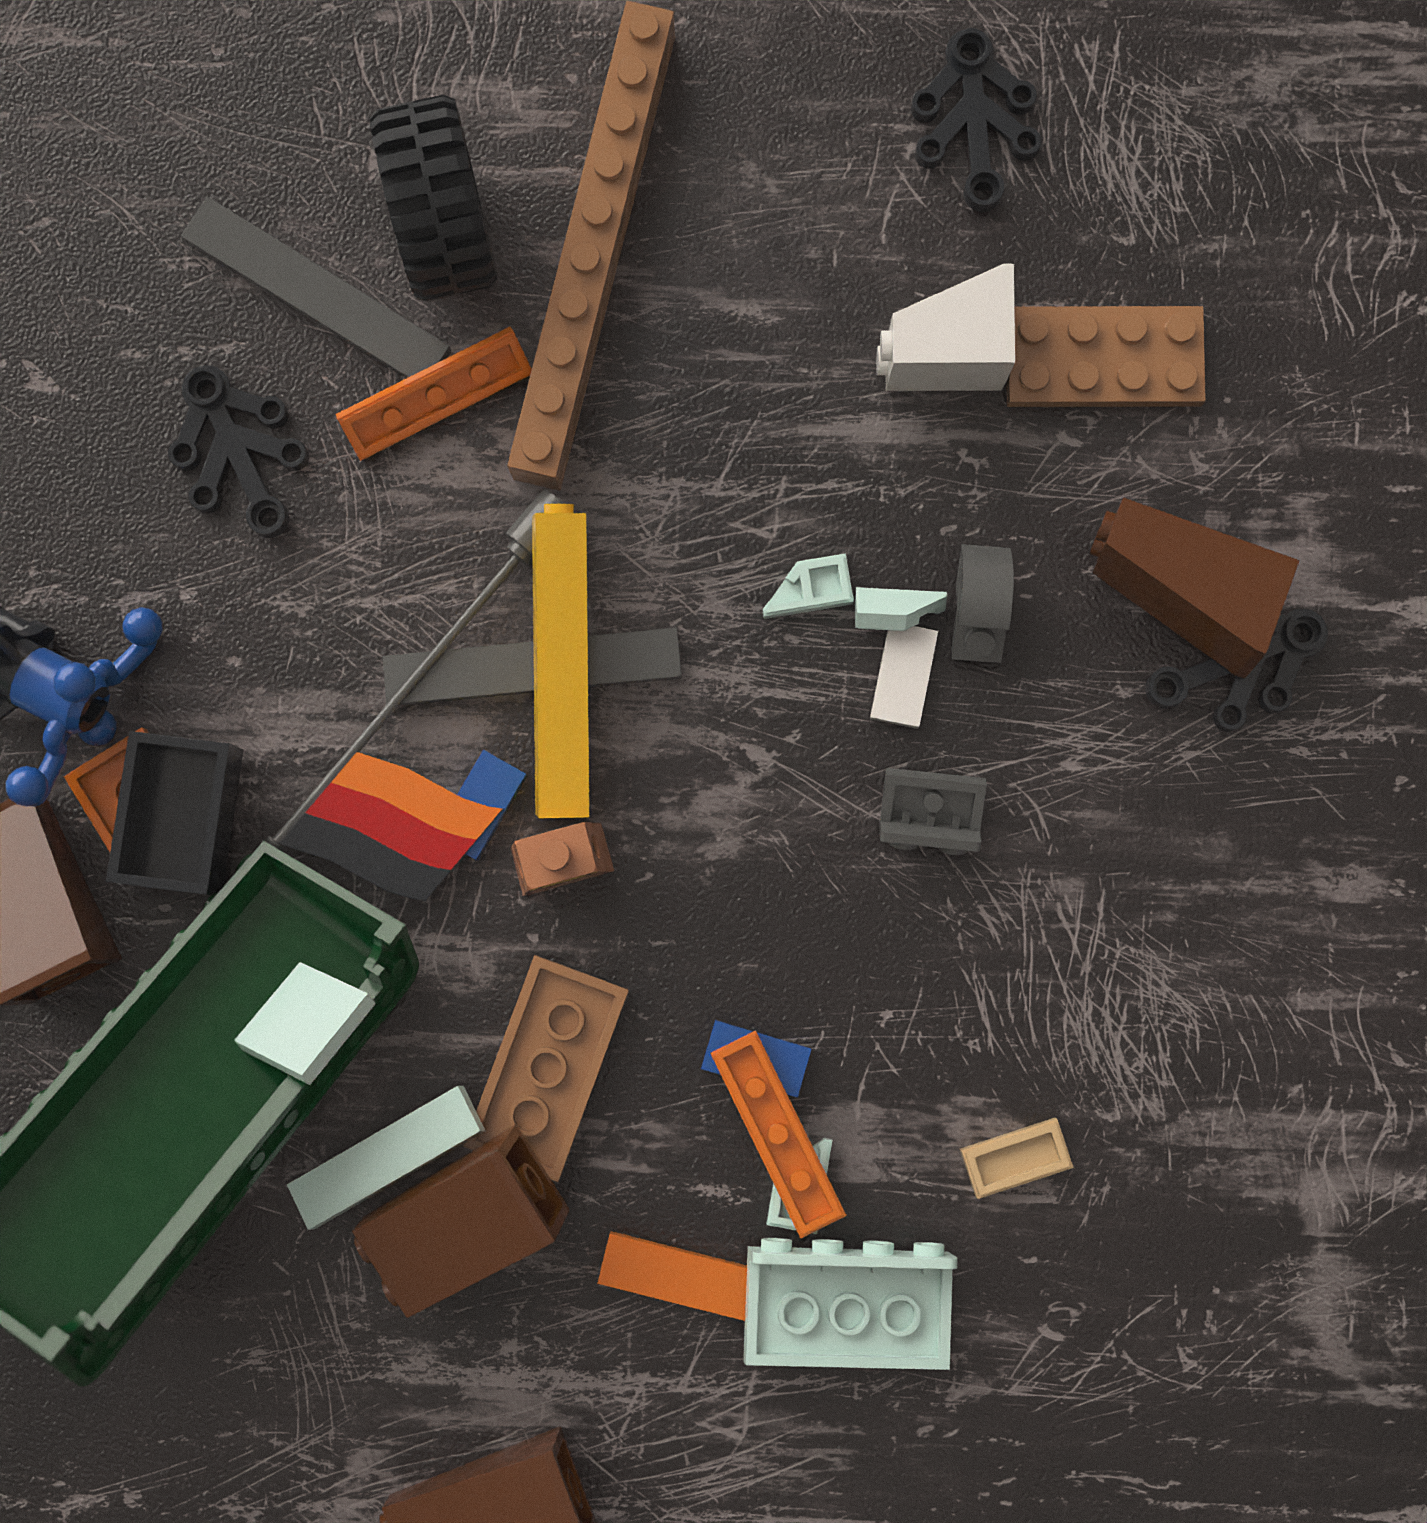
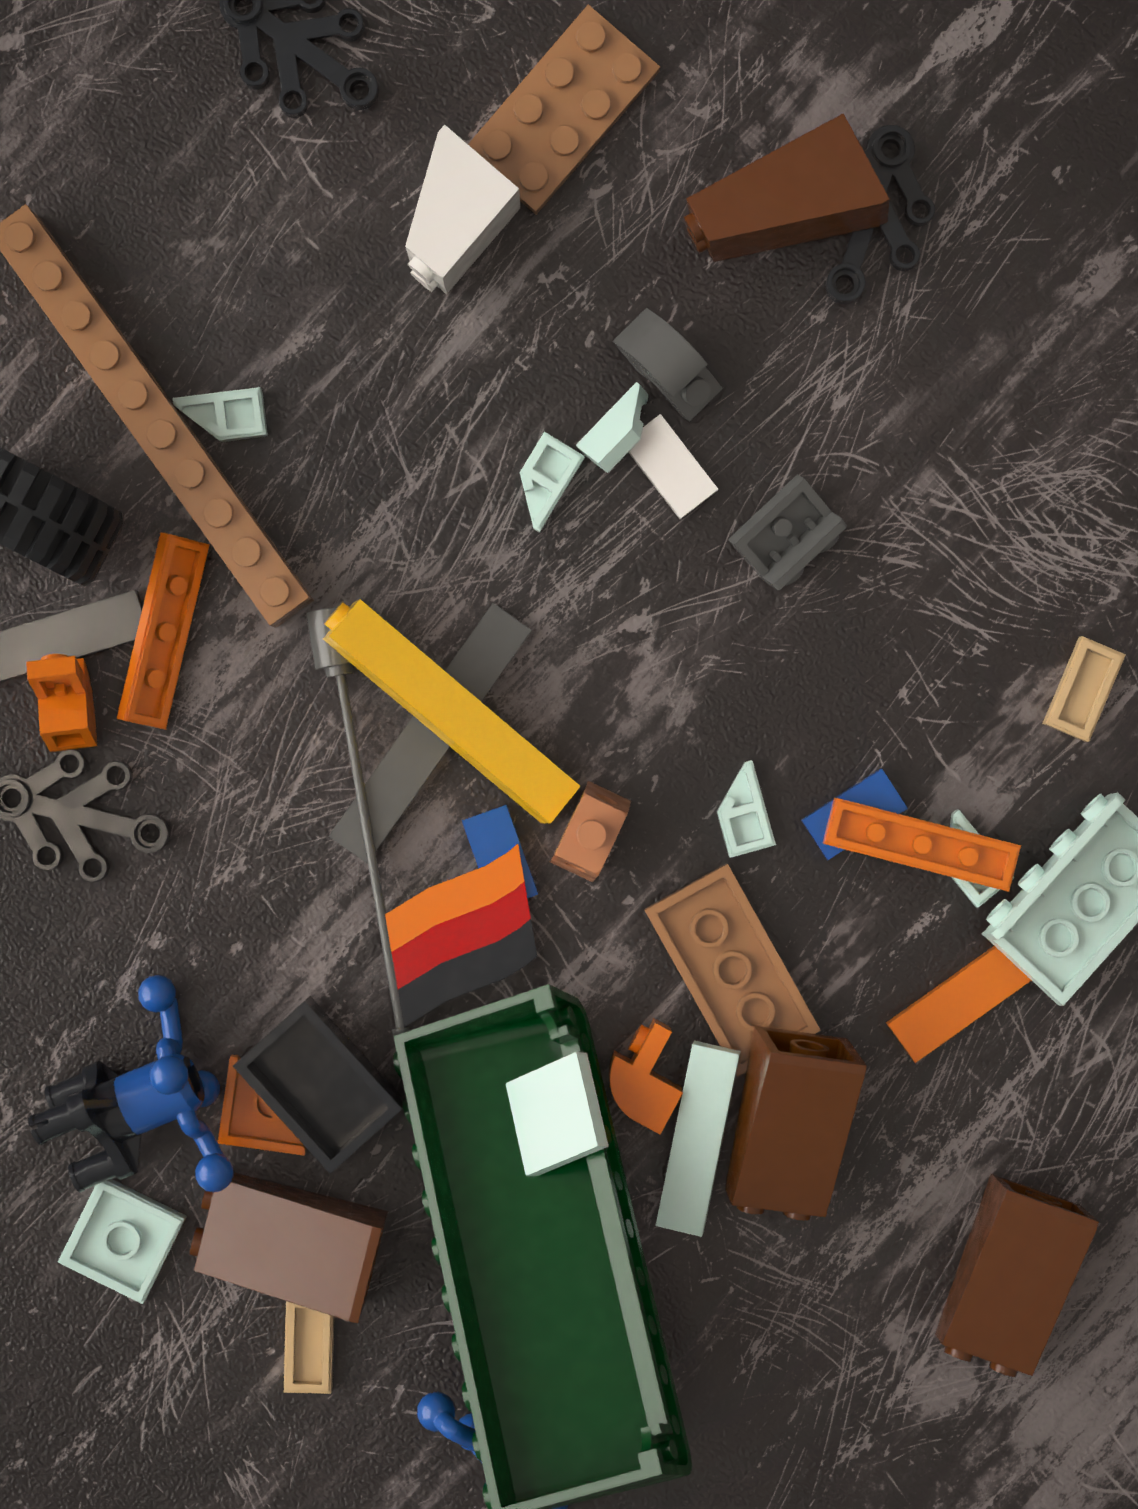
camera: 50 degrees left, 5 degrees up
none -> orange brick [26,654,97,752]
none -> light aqua tile [173,387,268,442]
none -> orange brick [609,1018,683,1134]
none -> light aqua tile [716,760,776,858]

